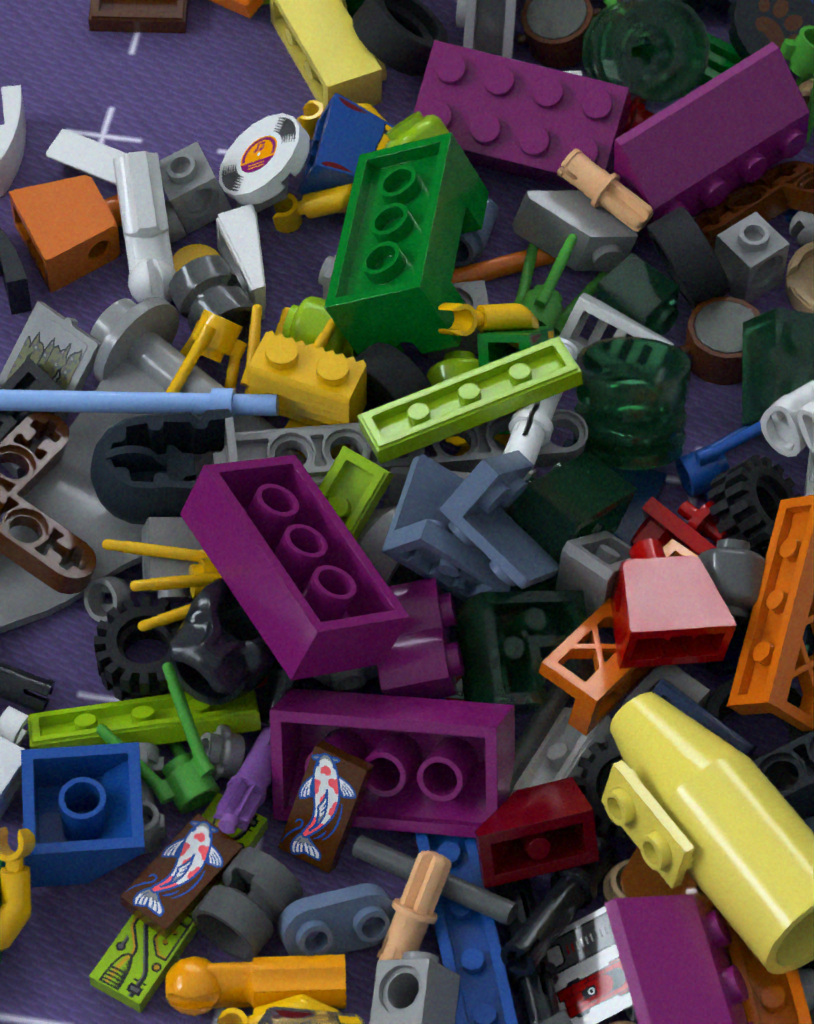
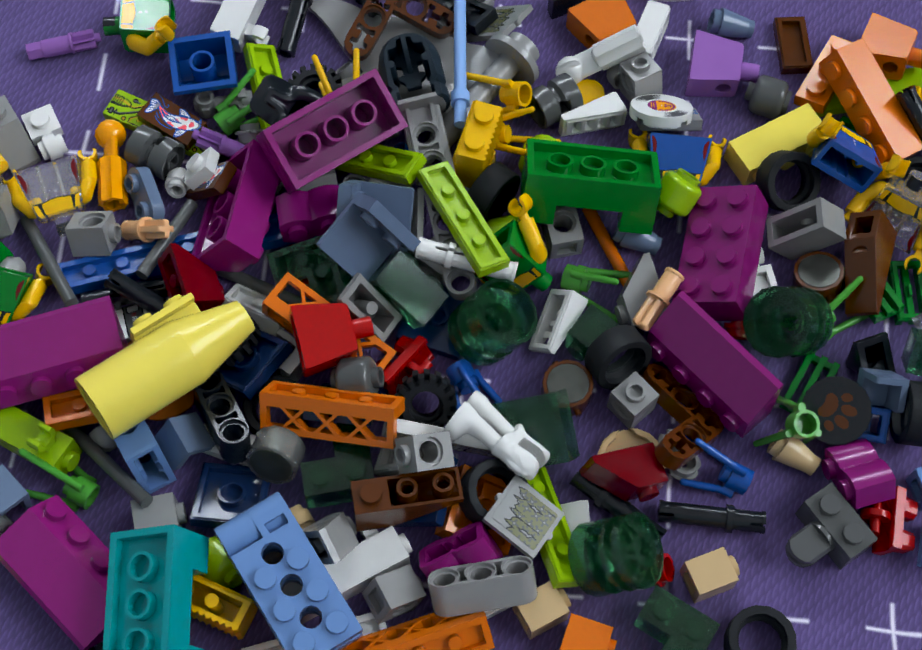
camera: 85 degrees right, 10 degrees up
none -> white plate [165,146,220,198]
none -> medium lavender torso [685,30,760,97]
none -> sand blue cone [707,7,755,39]
none -> dark grey head [744,75,793,119]

